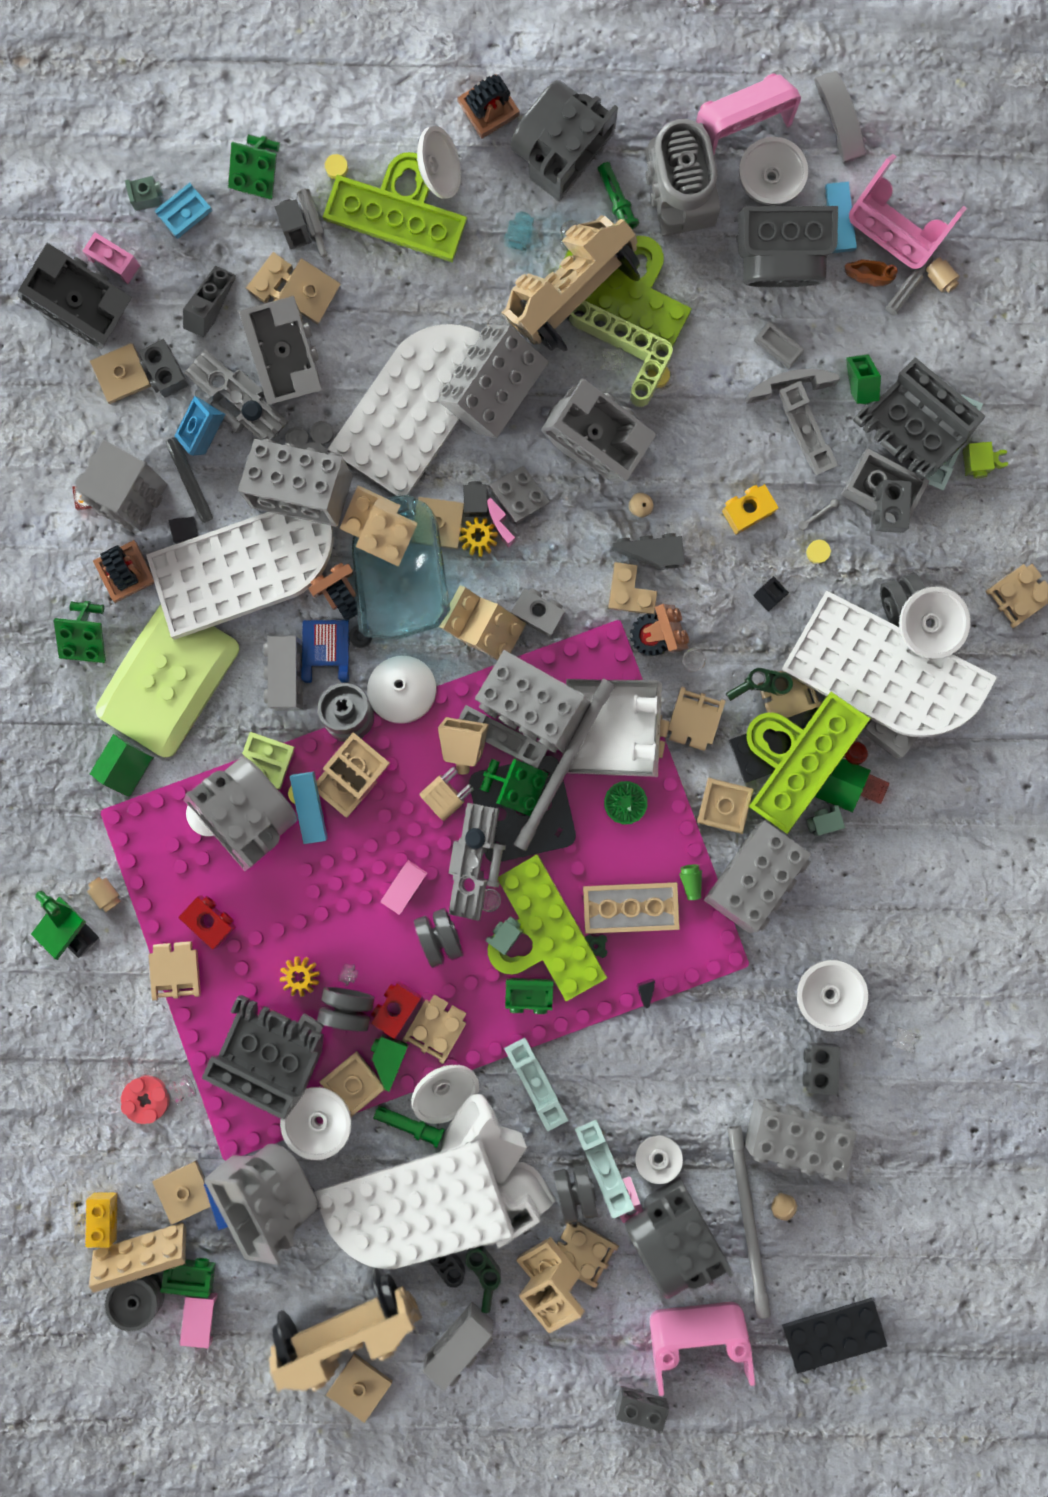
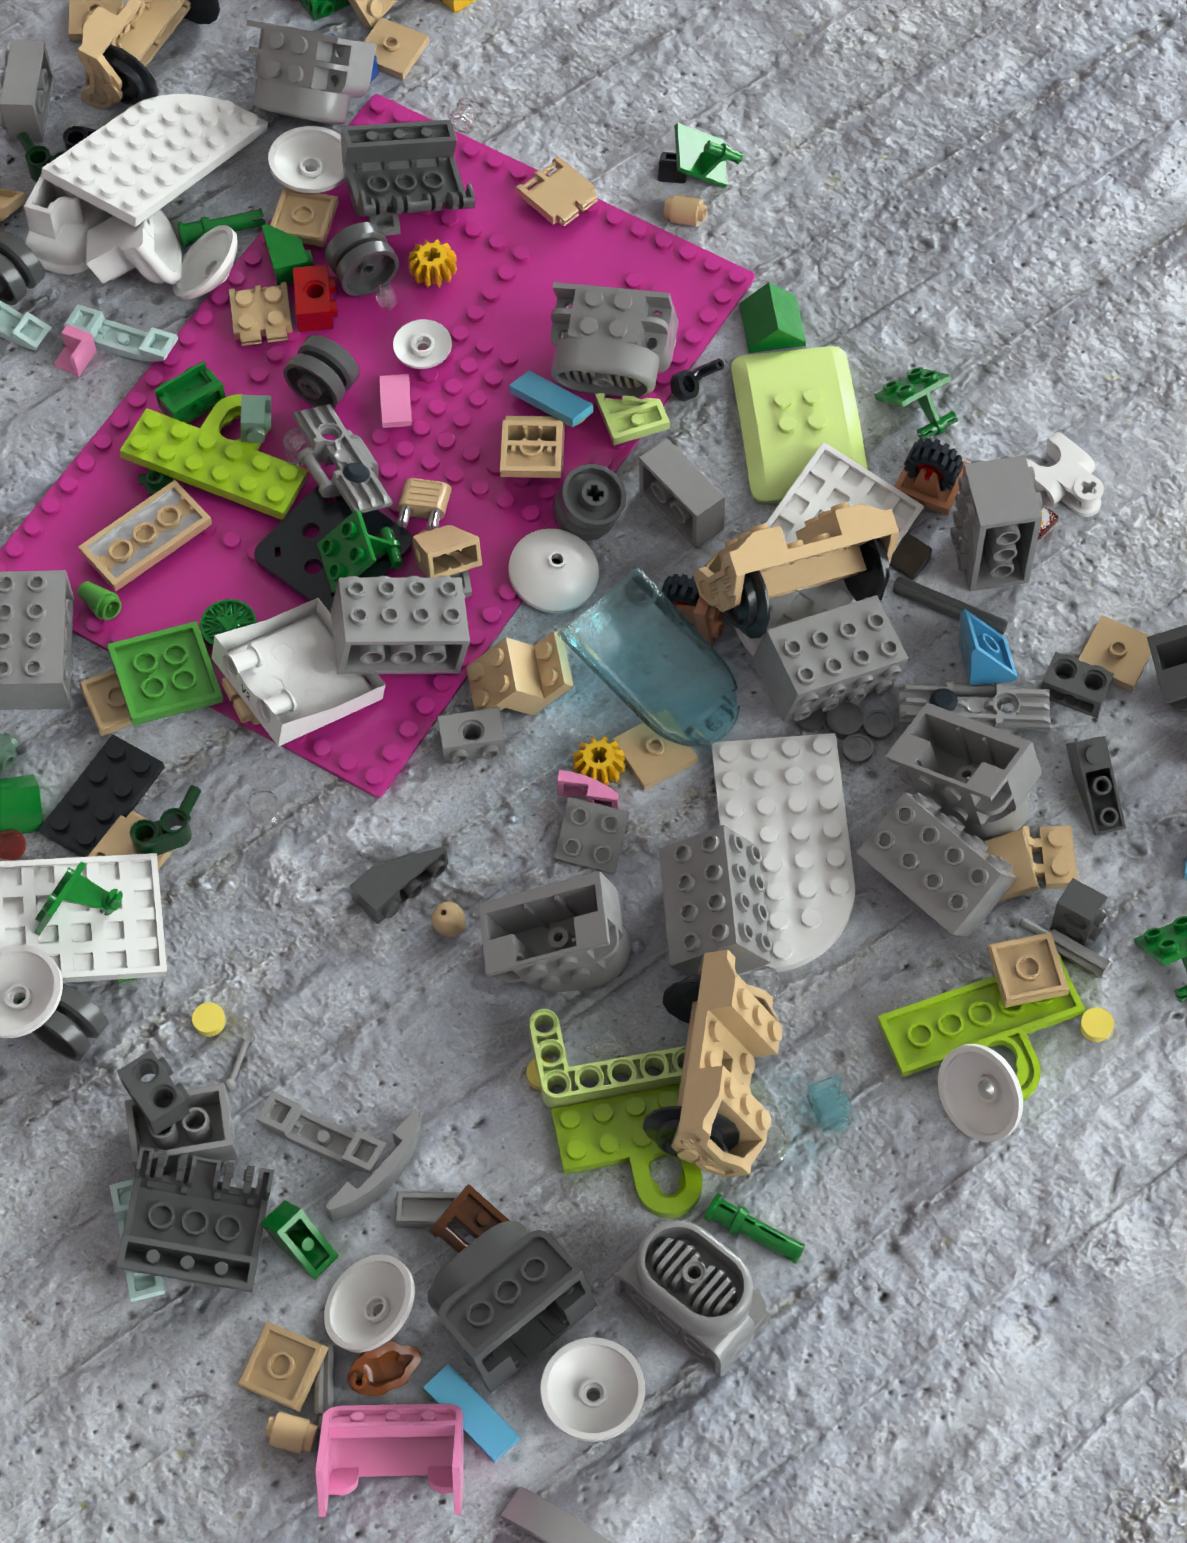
camera: 145 degrees right, 25 degrees down
coral plate [121,1075,170,1124] -> none
red brick [178,896,236,950] -> none
blue flag [301,620,349,683] -> none
tan bracket [339,486,418,567] -> none
plate [457,74,520,139] -> none
dark grey brick [463,481,488,517] -> none
dark grey brick [510,80,618,202] -> none
light grey piece [514,679,615,851] -> none
tan plate [608,562,657,614] -> none
nougat plate [630,604,689,656] -> none
black slope [637,979,655,1009] -> none
tan plate [668,686,725,751] -> none
bright pink windscreen [696,73,801,154] -> none
yellow brick [722,484,779,535] -> none
lime plate [747,691,871,834] -> none
black slope [753,576,789,611] -> none
lime brick [962,442,1008,479] -> none
none -> green plate [34,861,123,936]
none -> bright pink panel [55,324,97,377]
none -> bright green plate [107,621,223,726]
none -> tan plate [237,1321,329,1413]
none -> white dish [324,1254,415,1353]
none -> white dish [393,319,452,369]
none -> reddish brown plate [428,1184,510,1253]
none -> black plate [670,358,724,401]
none -> tan piece [692,502,899,639]
none -> light grey brick [856,792,1018,938]
none -> tan plate [987,932,1069,1008]
none -> white piece [1026,432,1104,517]

